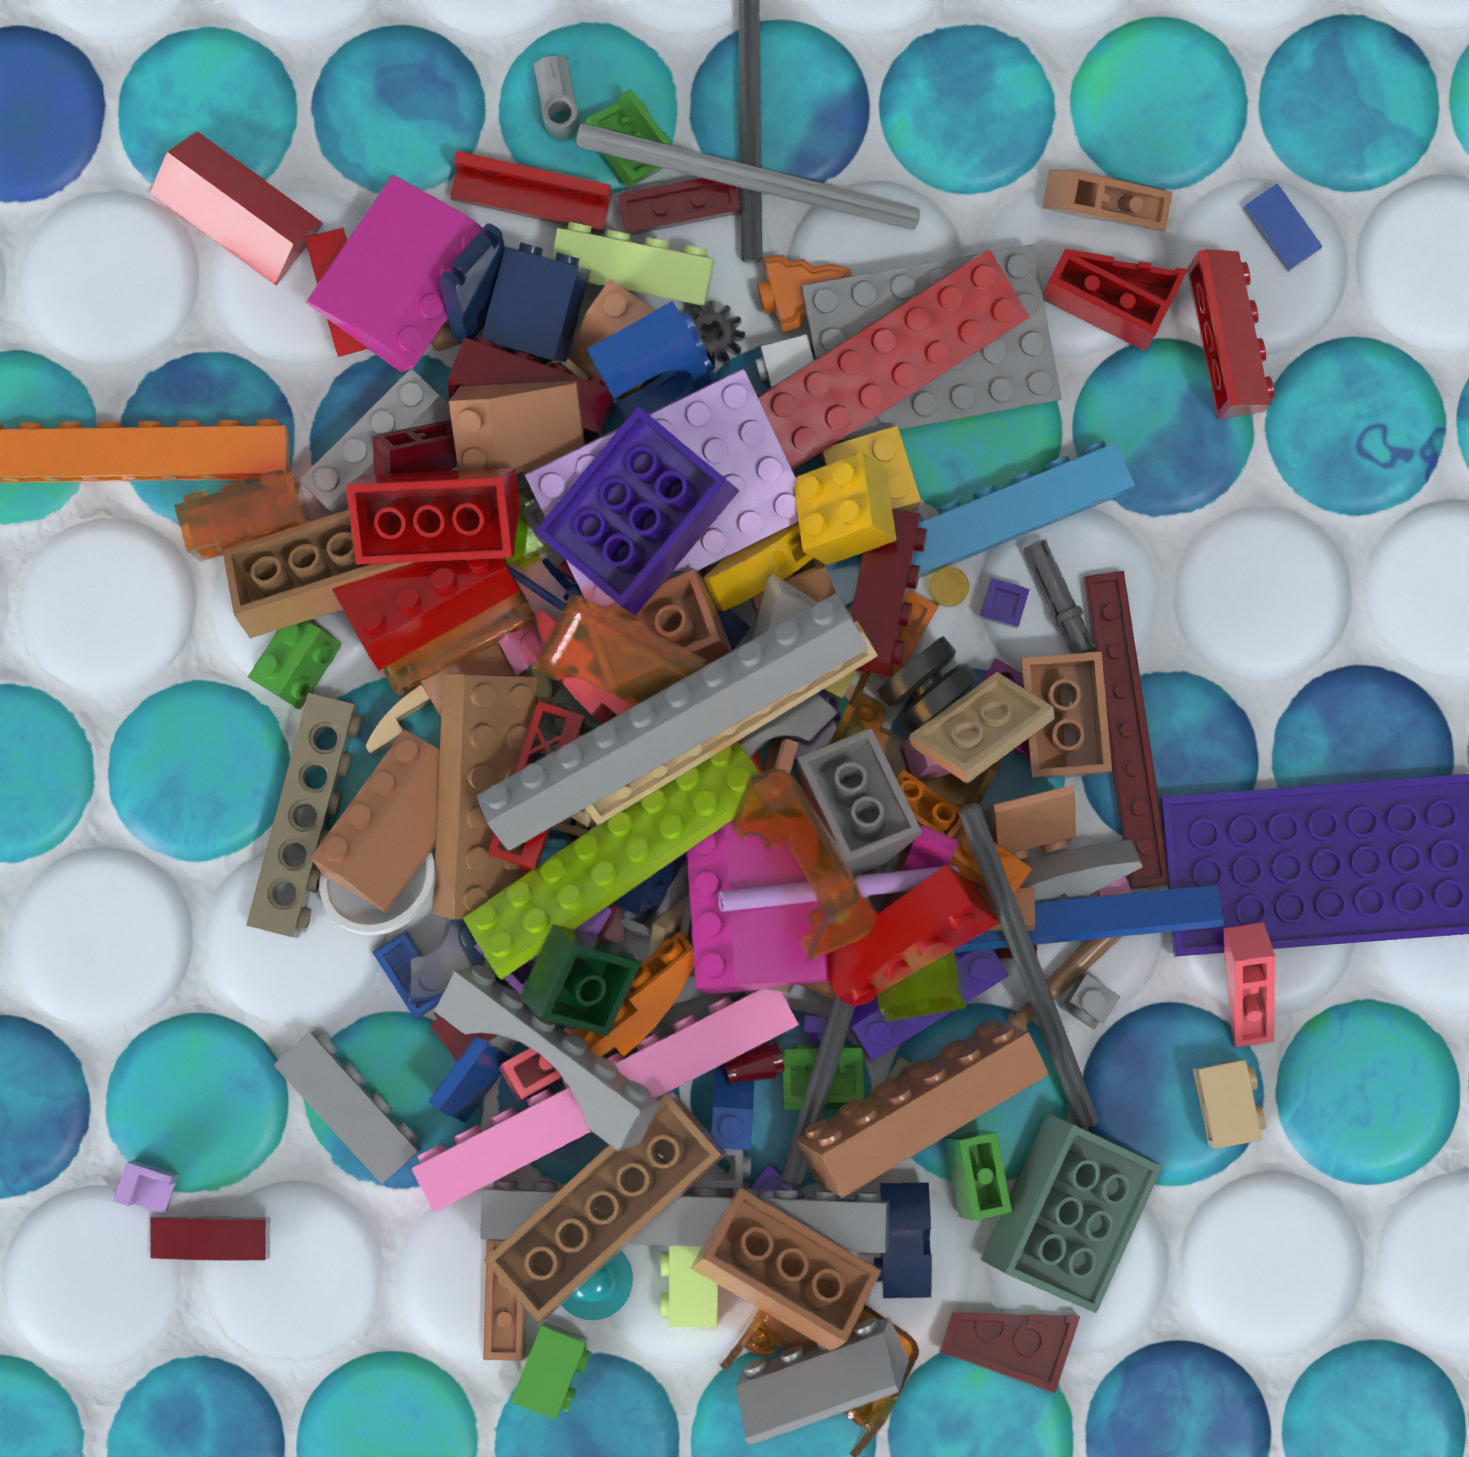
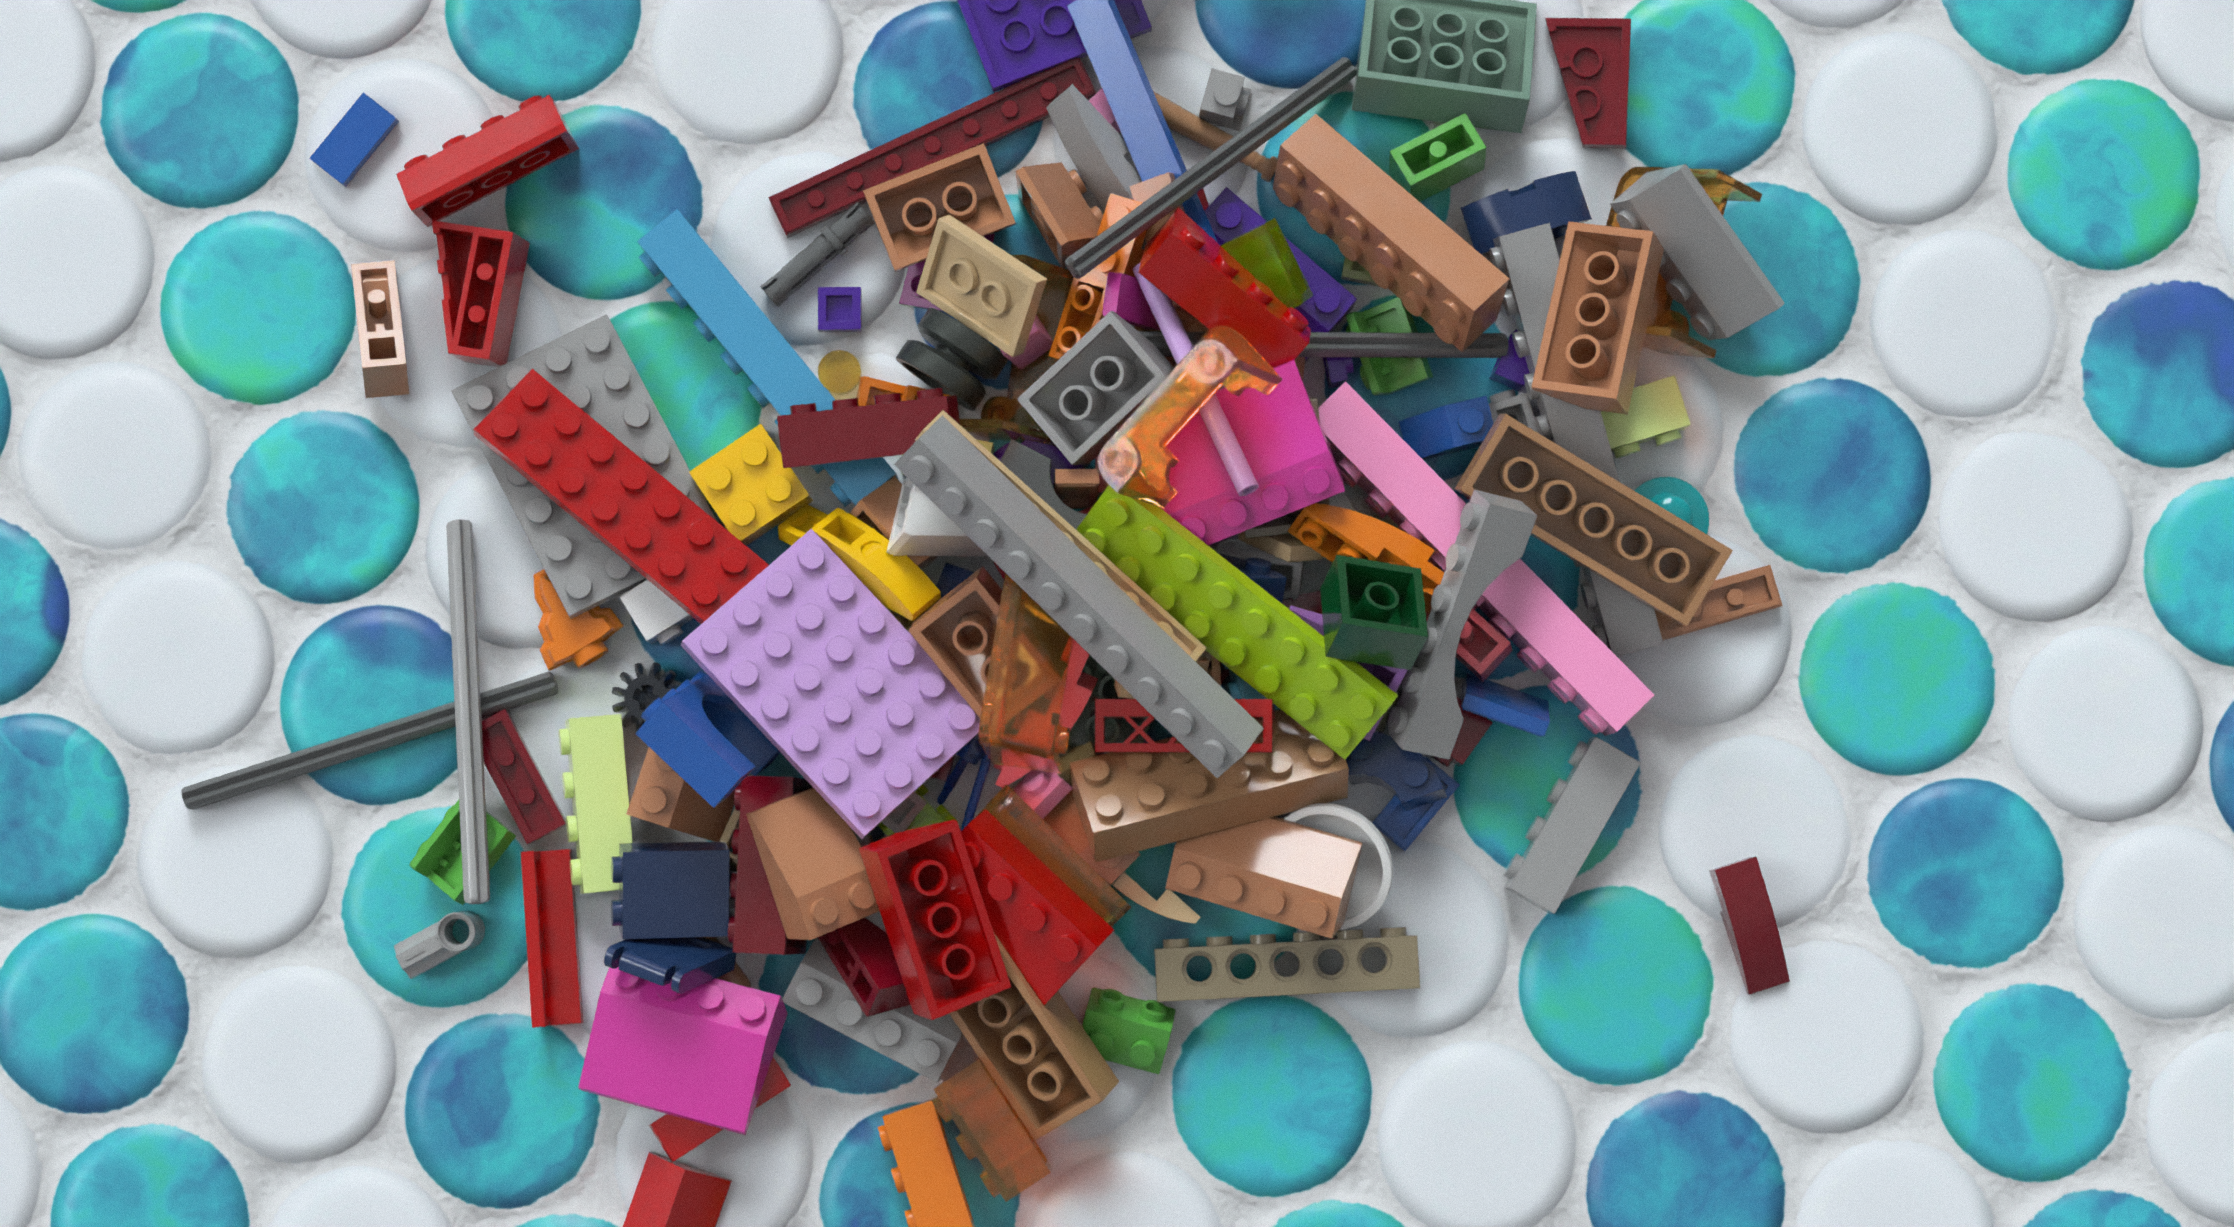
camera: 105 degrees left, 0 degrees up
lavender panel [113,1160,179,1213] -> none
bright green brick [511,1321,591,1420] -> none
dark purple slope [534,406,739,616] -> none
dark red cone [722,1041,785,1085] -> none
yellow brick [794,452,897,565] -> none

